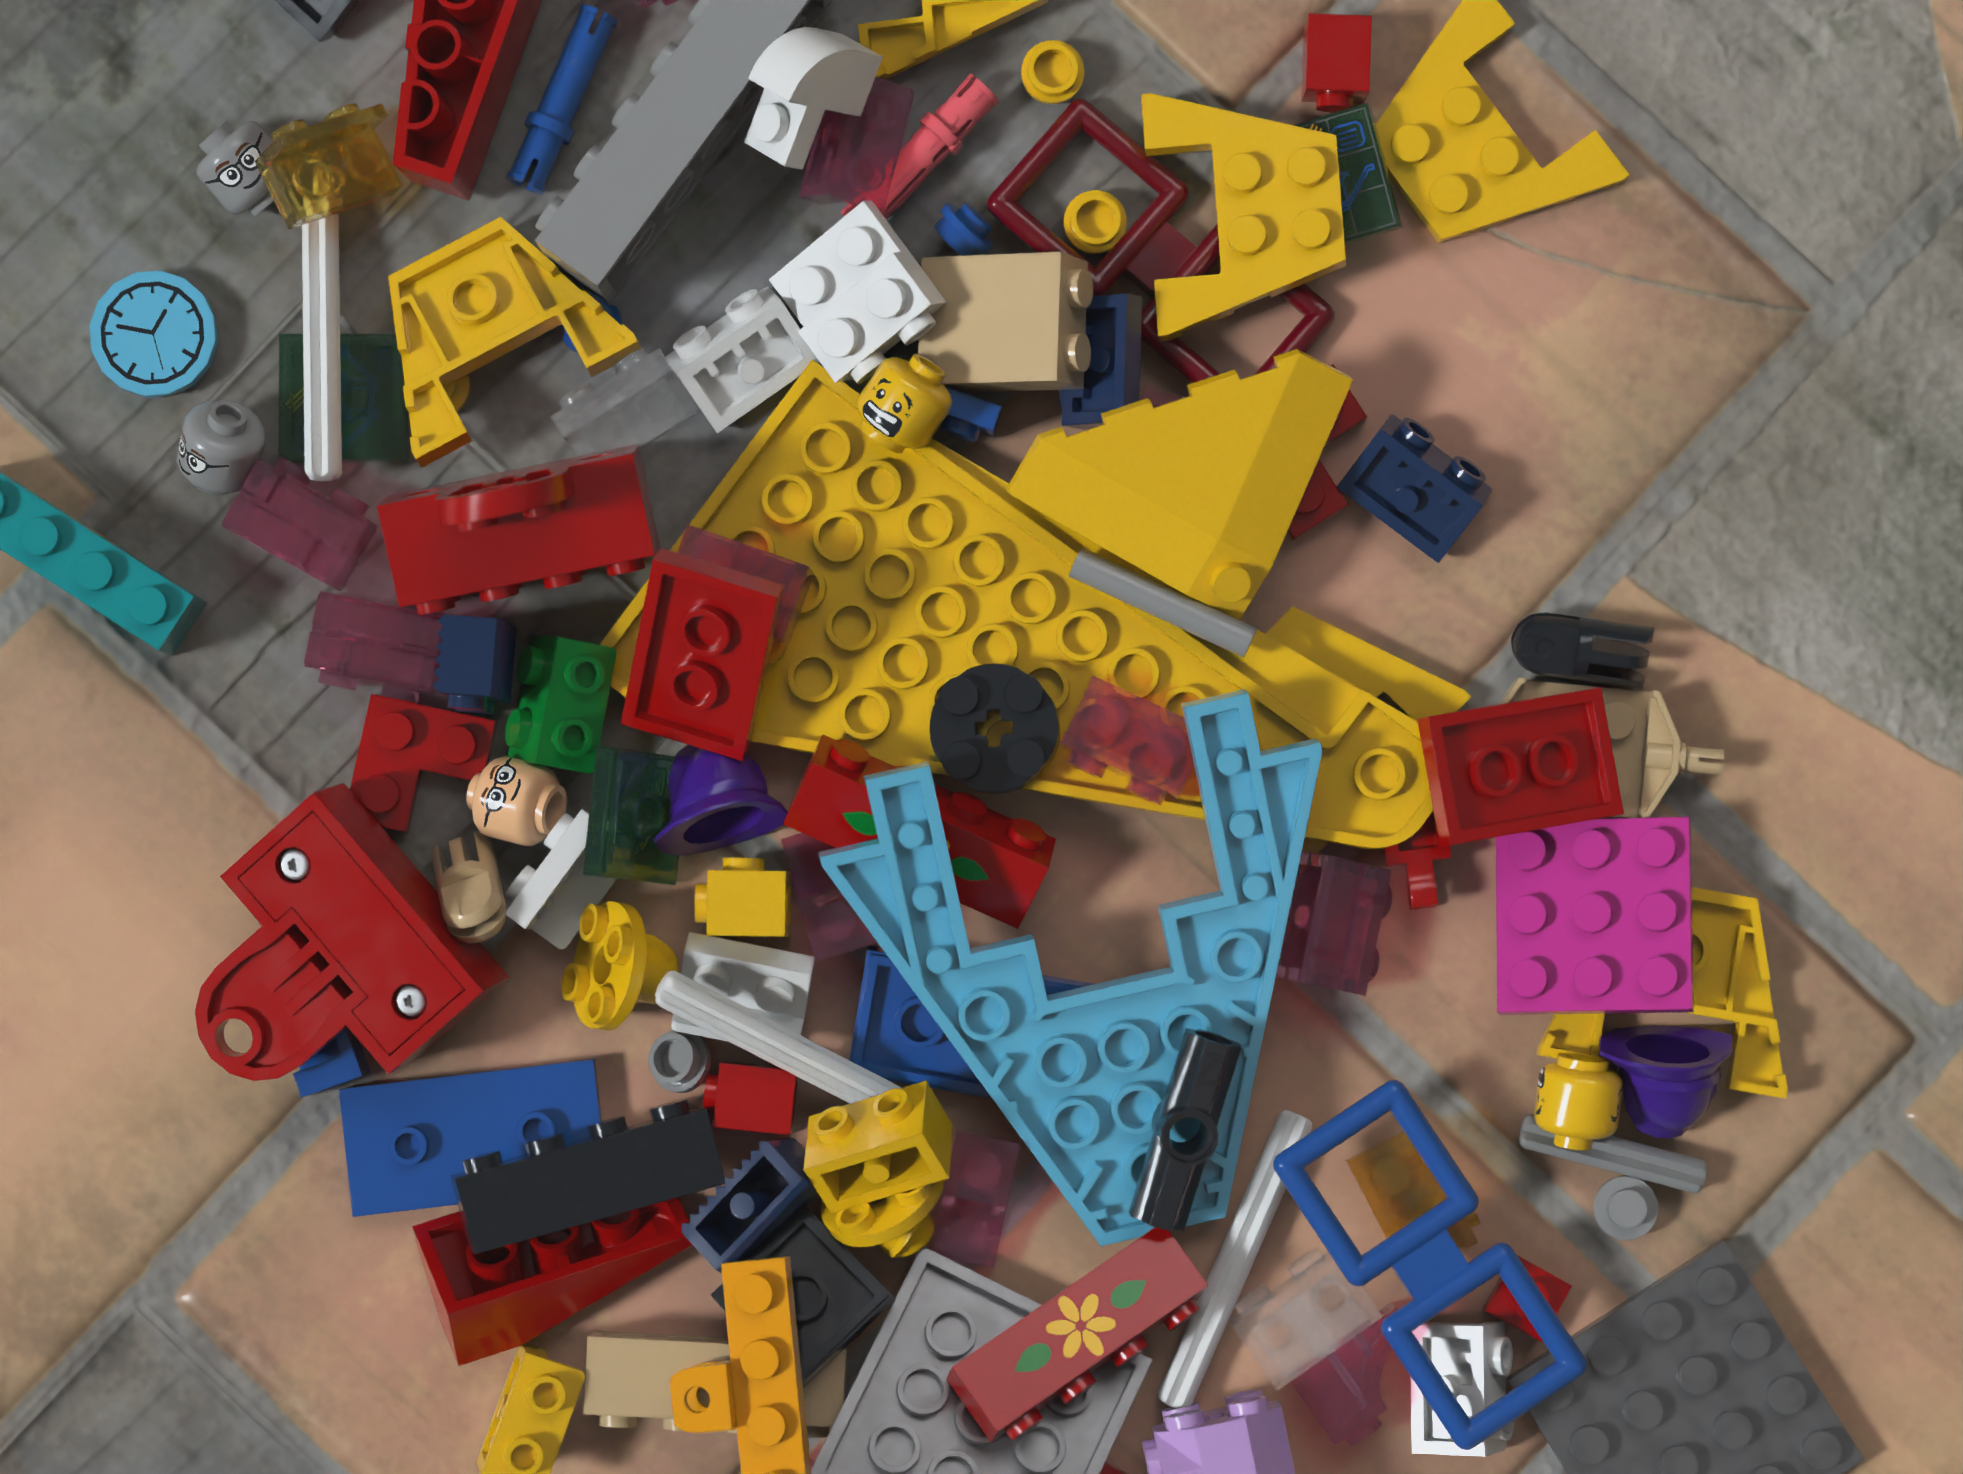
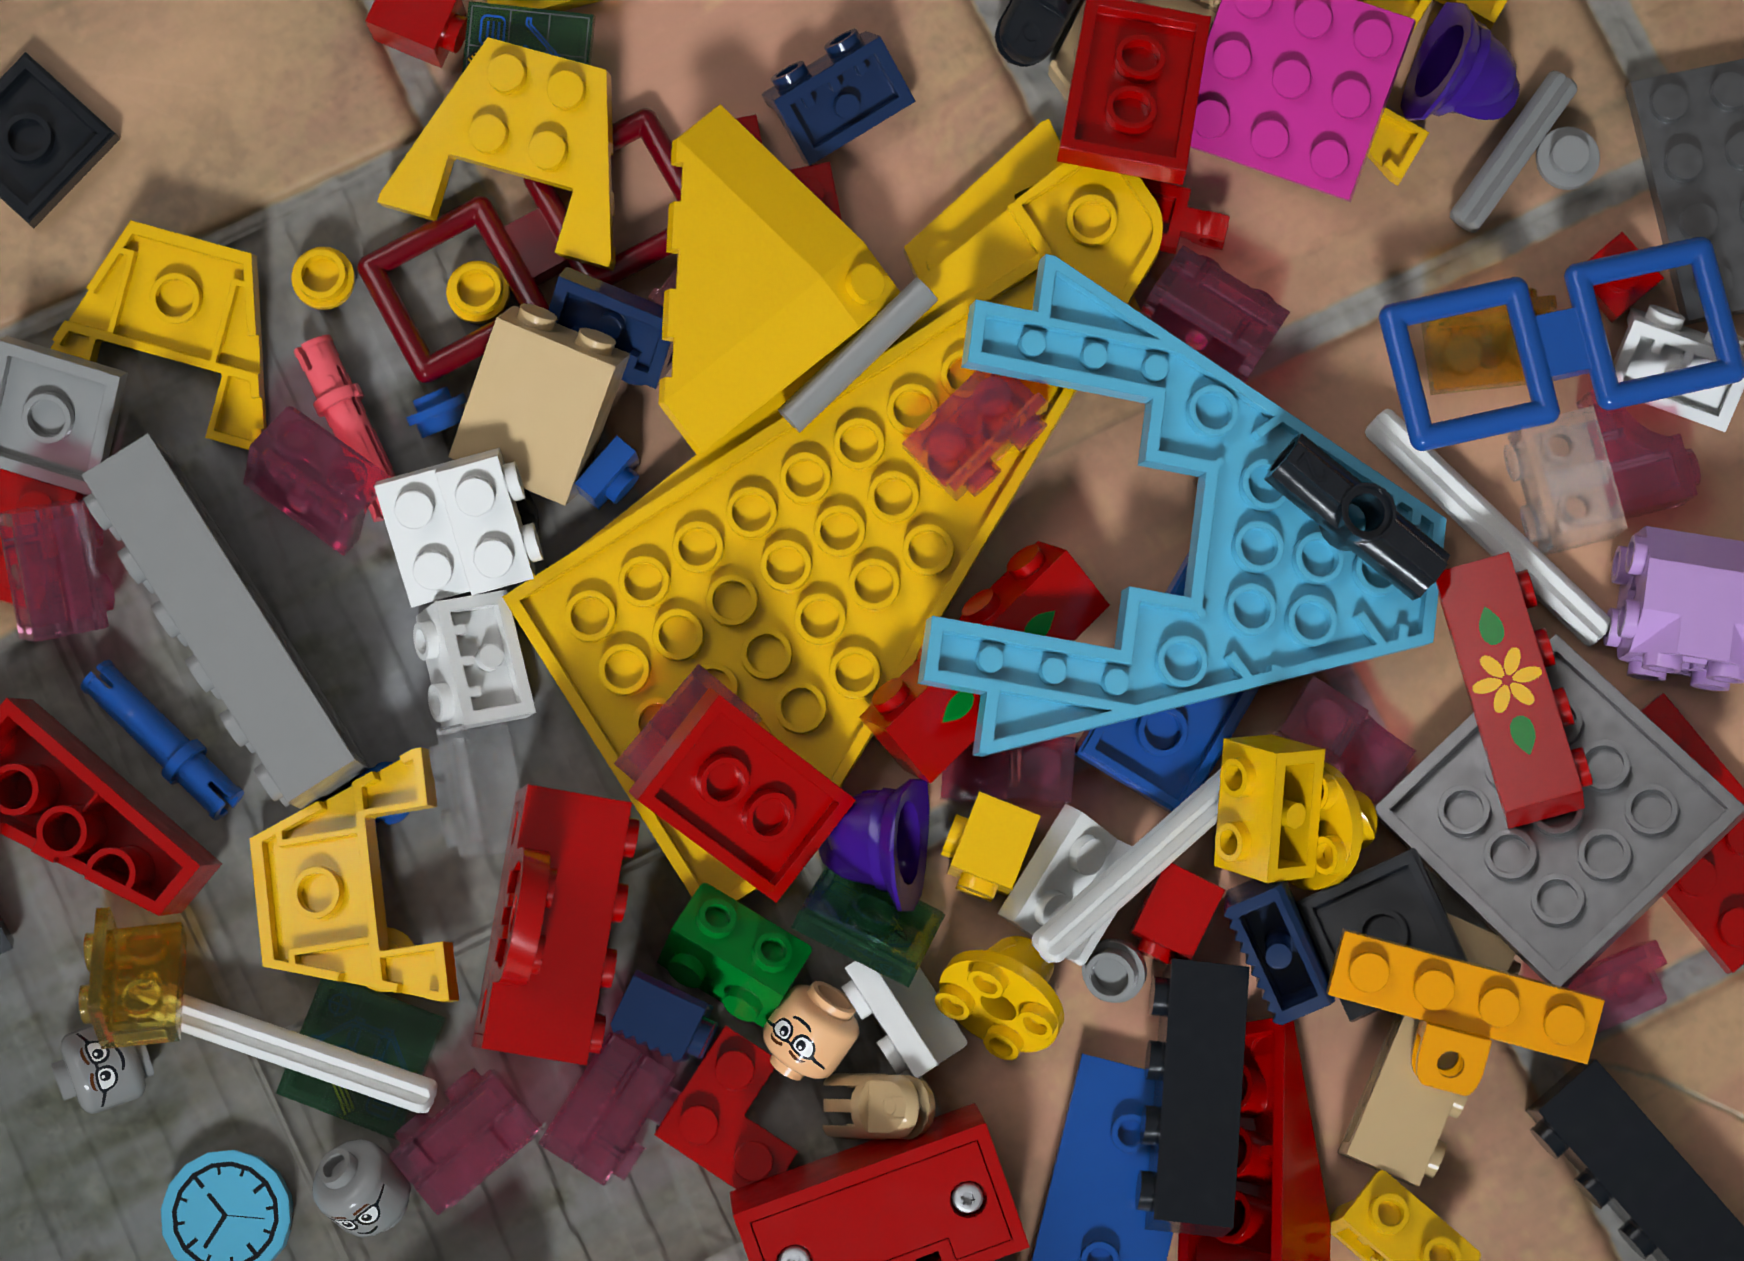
camera: 70 degrees left, 5 degrees down
white brick [744,27,883,170] -> none
yellow head [857,354,952,454] -> none
black plate [930,664,1060,794] -> none
yellow head [1534,1052,1623,1151] -> none

